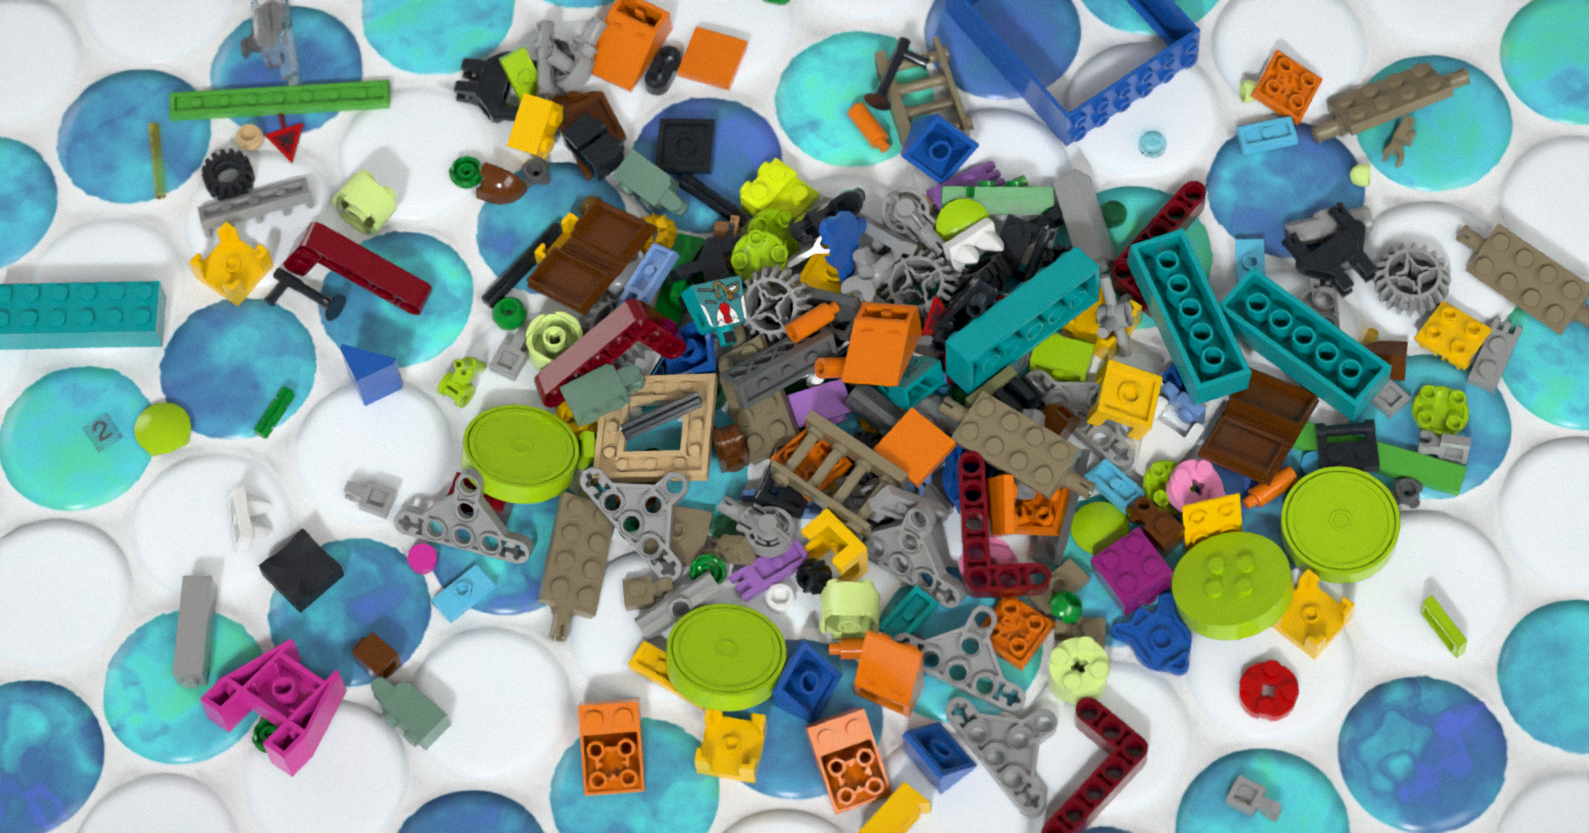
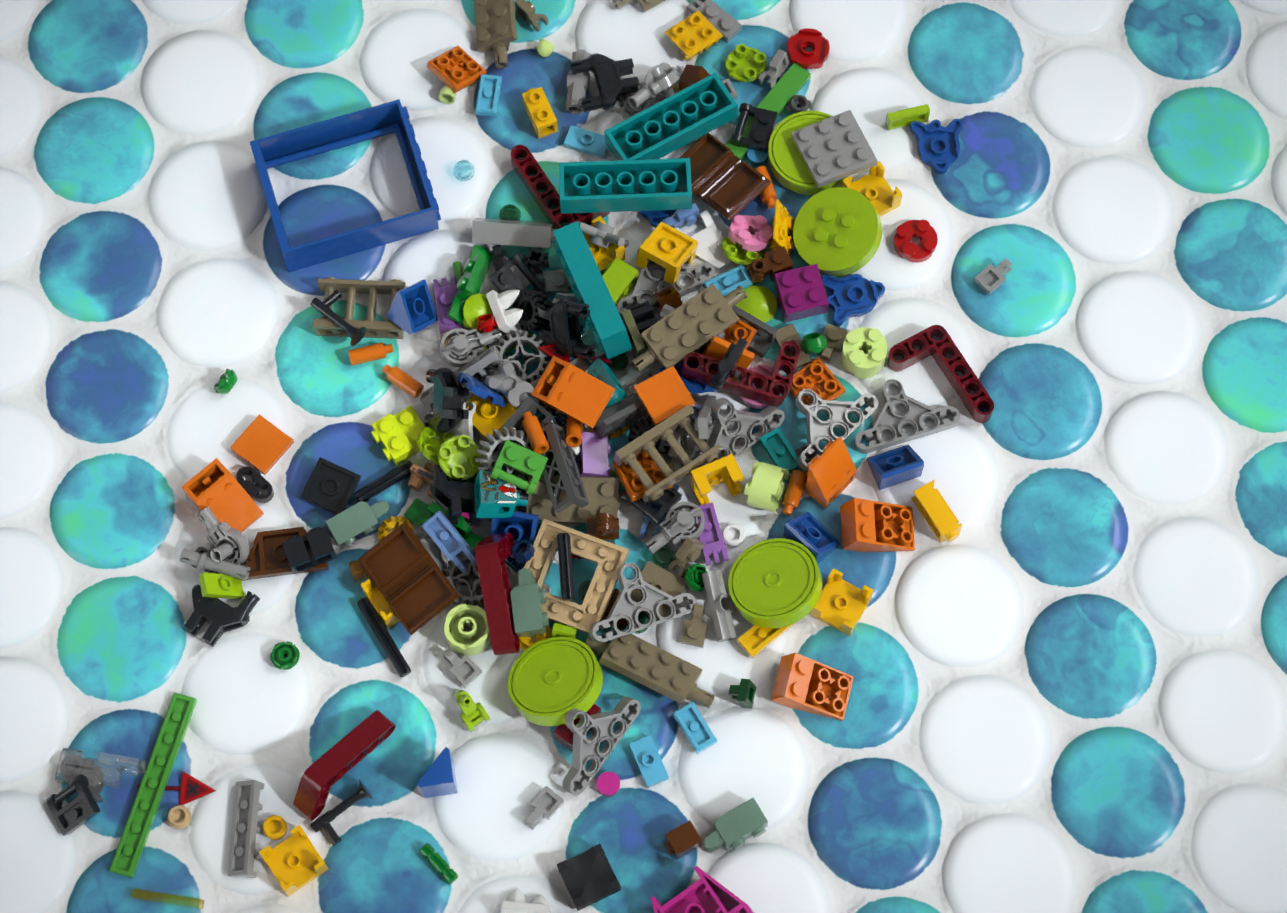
camera: 75 degrees left, 5 degrees up
black tyre [202,148,255,201] -> none
yellowish green brick [332,169,397,236] -> none
reddish brown brick [476,162,528,205] -> none
green plate [492,297,528,330] -> none
yellow brick [507,93,564,160] -> none
dark grey plate [521,159,551,188] -> none
black gear [796,558,832,595] -> none
light grey gear [1372,242,1451,318] -> none
none -> black plate [47,774,101,836]
none -> yellow tile [263,815,287,840]
none -> orange cylinder [382,365,424,399]
none -> red plate [476,314,497,333]
none -> bright green plate [490,440,548,496]
none -> dark blue tile [511,540,535,563]
none -> yellow brick [522,87,558,139]
none -> light grey pin [628,63,680,109]
none -> medium azure plate [673,701,717,754]
none -> black plate [711,338,748,388]
none -> dark green tile [728,678,756,709]
none -> red plate [787,28,830,69]
none -> light grey plate [791,110,878,188]
none -> blue tile [910,119,964,174]

